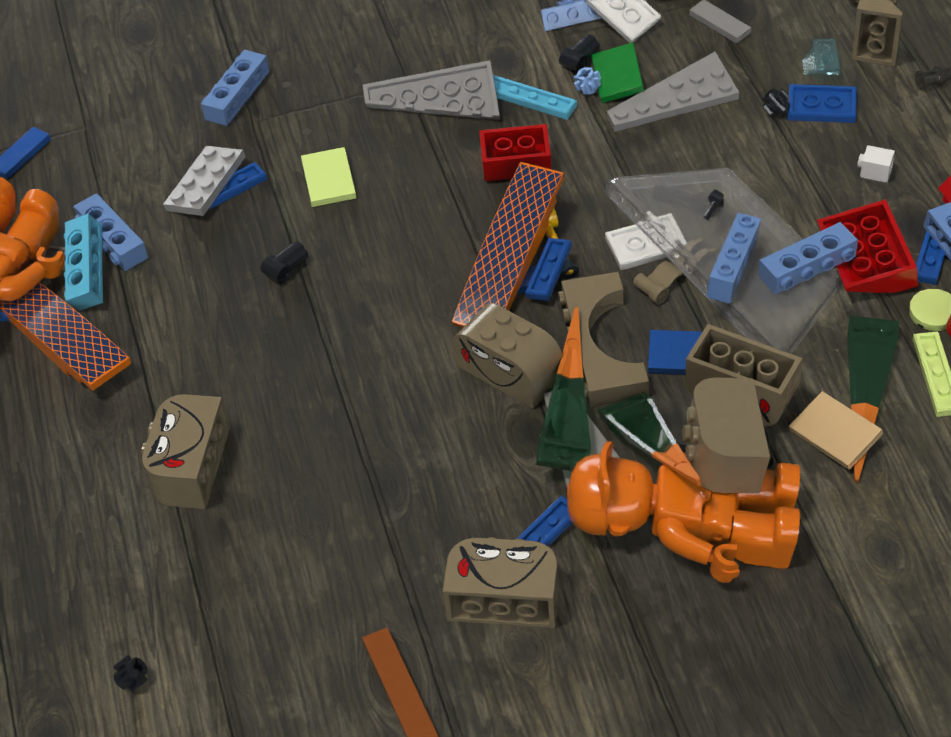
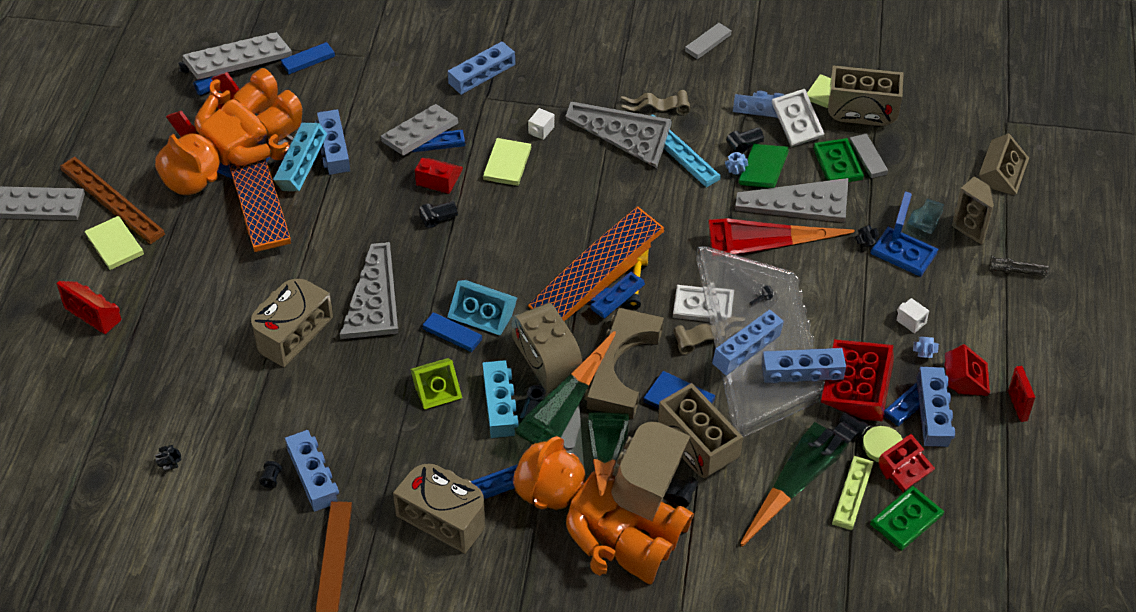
camera: 20 degrees right, 0 degrees up
red brick [479,124,552,181] -> none
tan tile [789,391,883,470] -> none
none -> black bush [259,461,282,488]
none -> medium blue brick [285,430,339,512]
none -> light grey wing [340,242,398,339]
none -> lime slope [410,358,462,409]
none -> red slope [415,158,463,194]
none -> blue tile [423,312,482,352]
none -> medium azure slope [448,280,517,335]
none -> medium azure brick [483,360,518,438]
none -> black piece [519,385,546,427]
none -> white brick [528,108,554,140]
none -> dark tan flag [621,90,690,115]
none -> red plate [708,218,855,257]
none -> black flag [808,412,871,456]
none -> green tile [813,138,864,182]
none -> tile [892,192,912,239]
none -> light blue gear [913,337,939,358]

